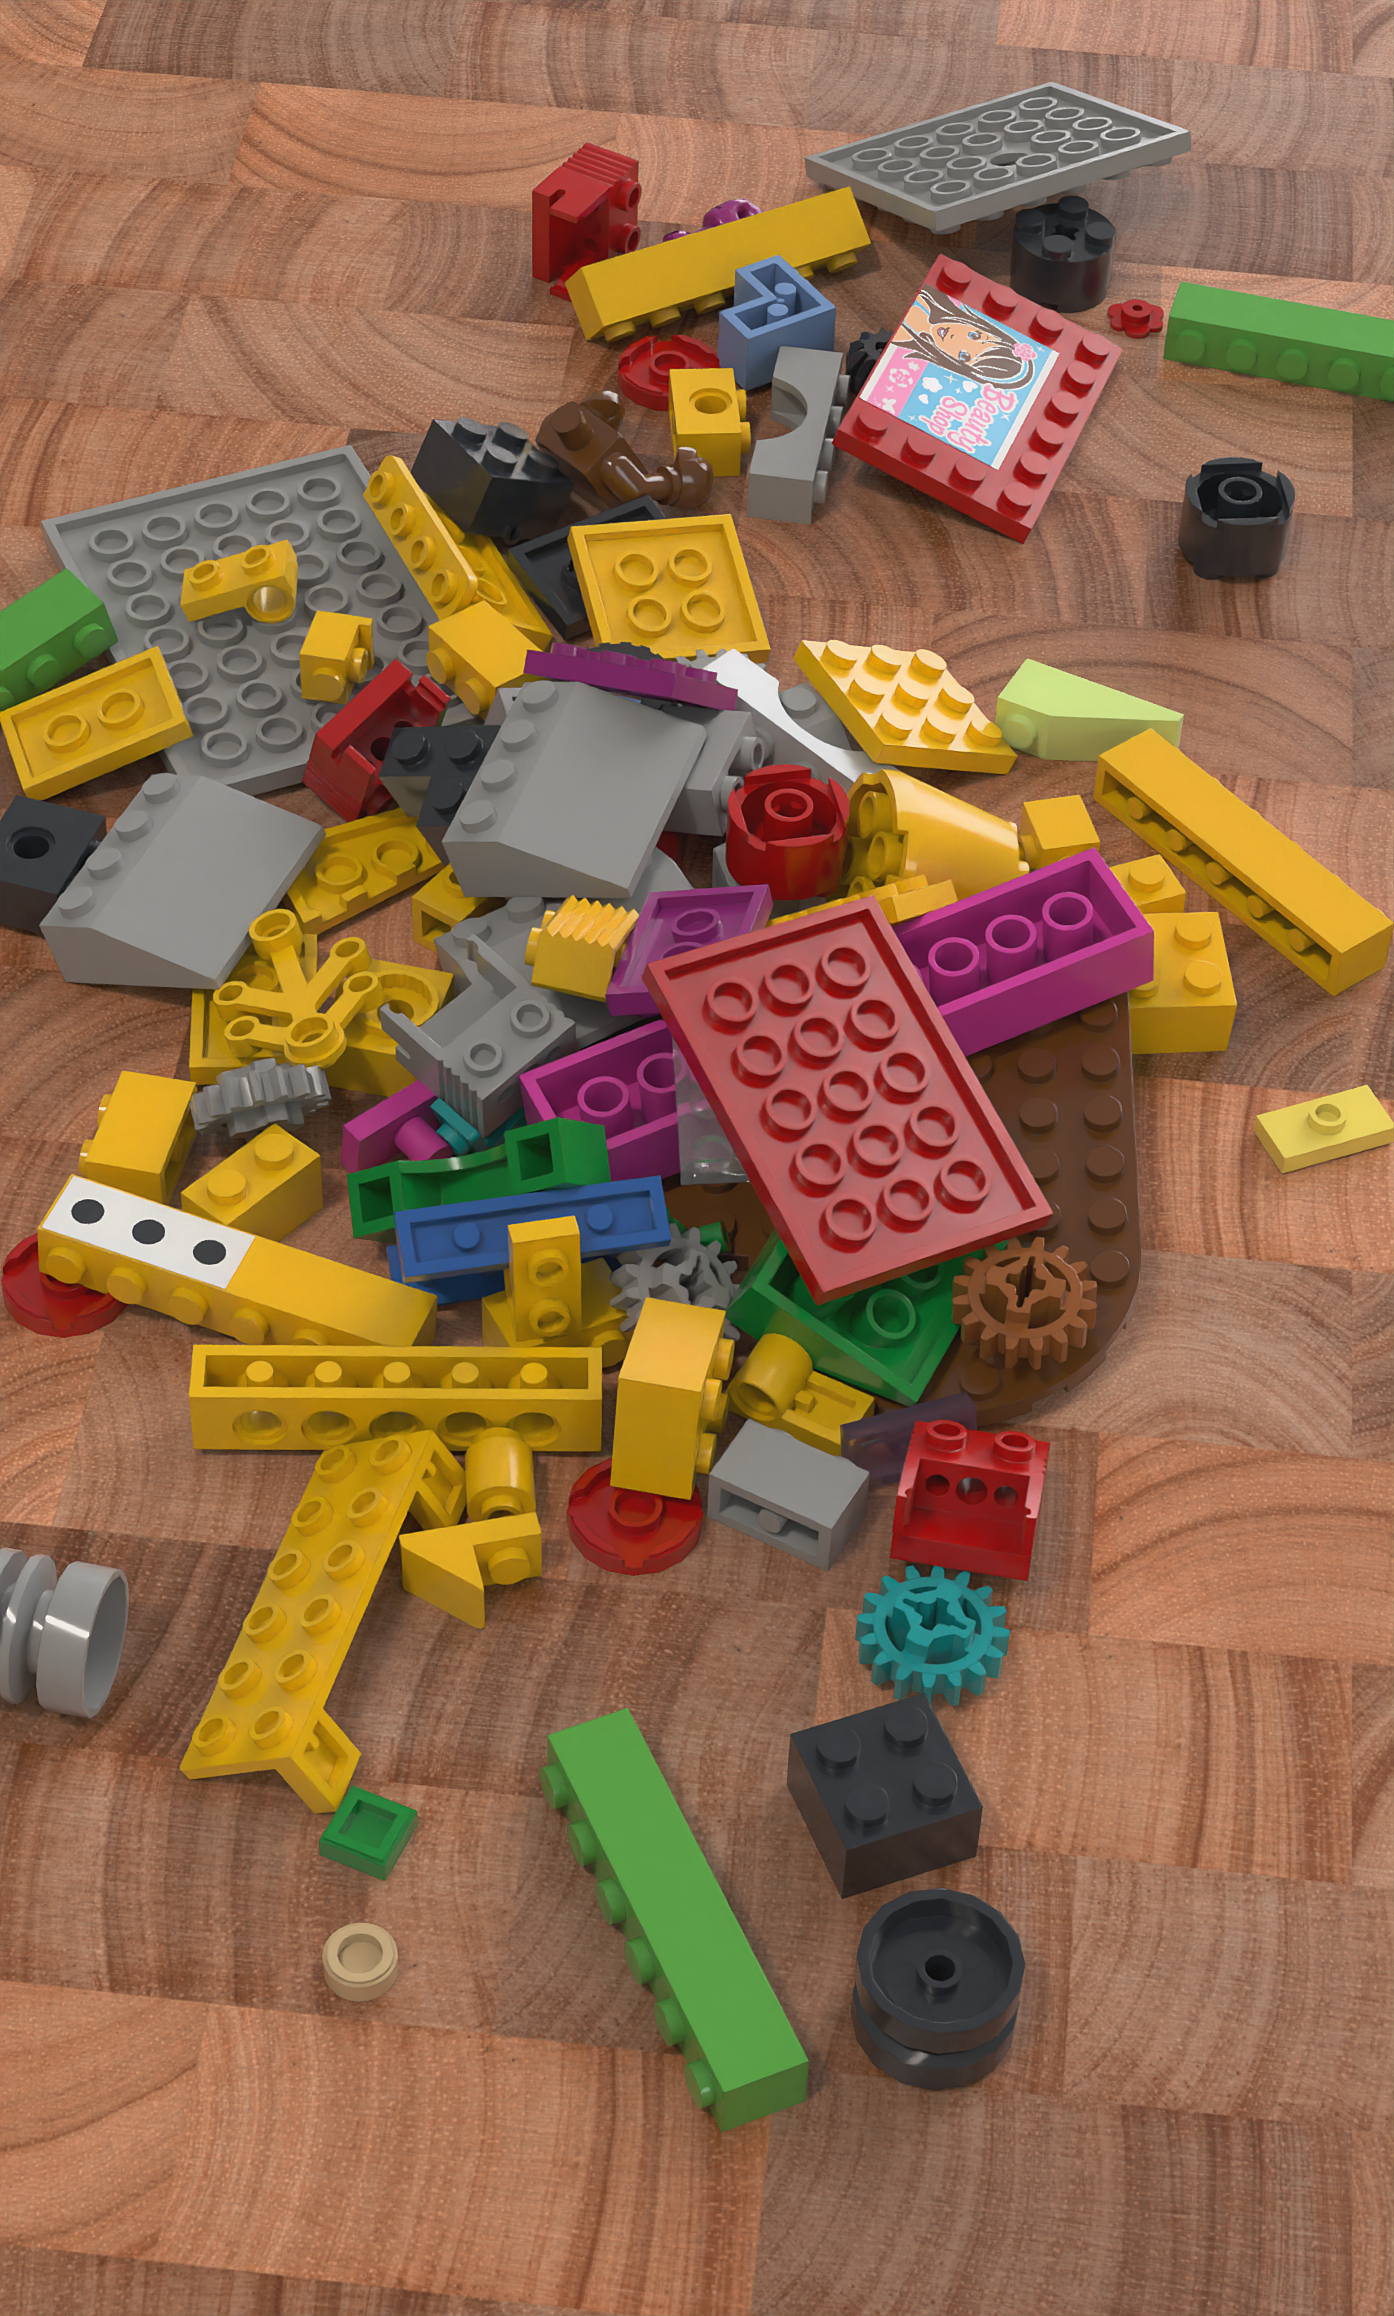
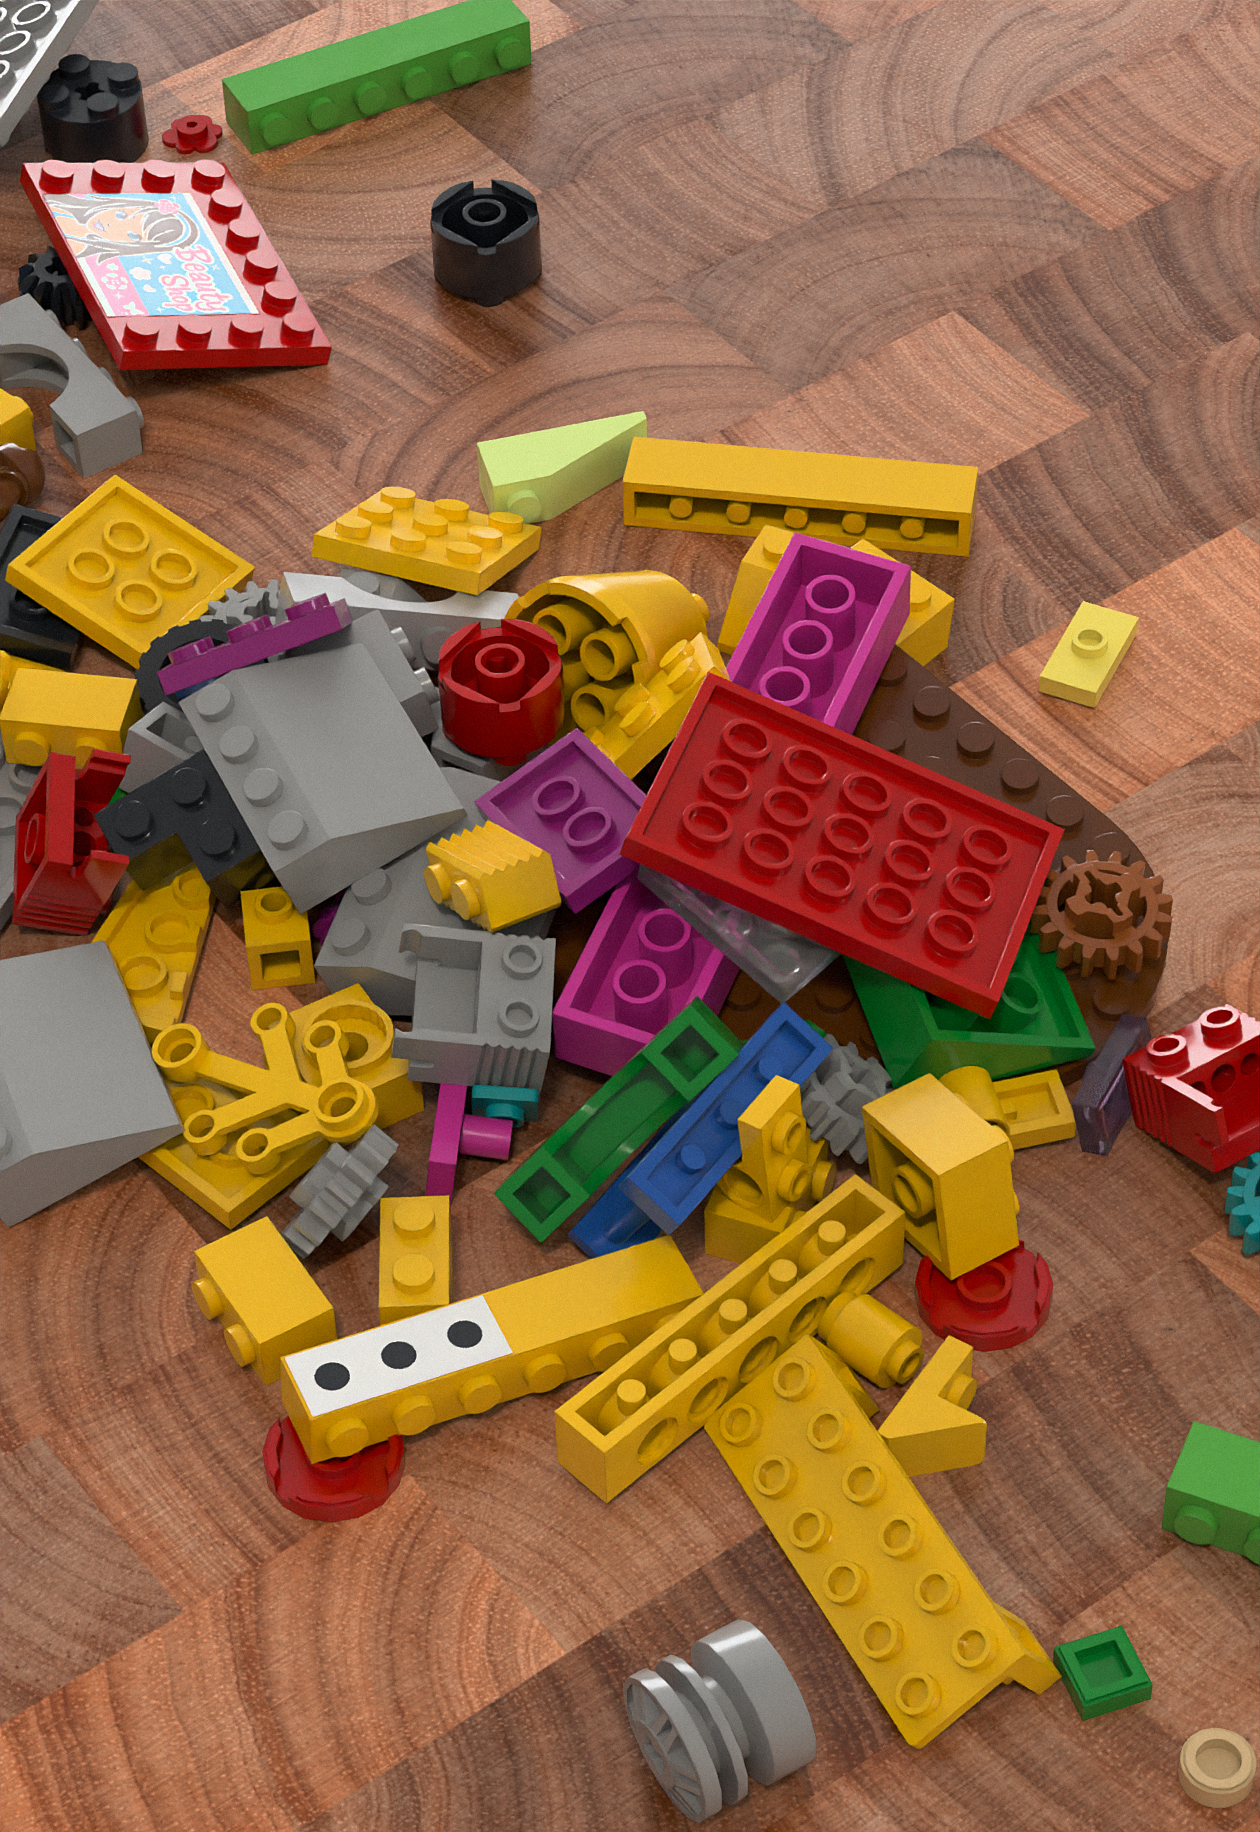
camera: 40 degrees left, 0 degrees up
light grey brick [707,1419,870,1571] -> none
yellow brick [1017,795,1100,873] -> none

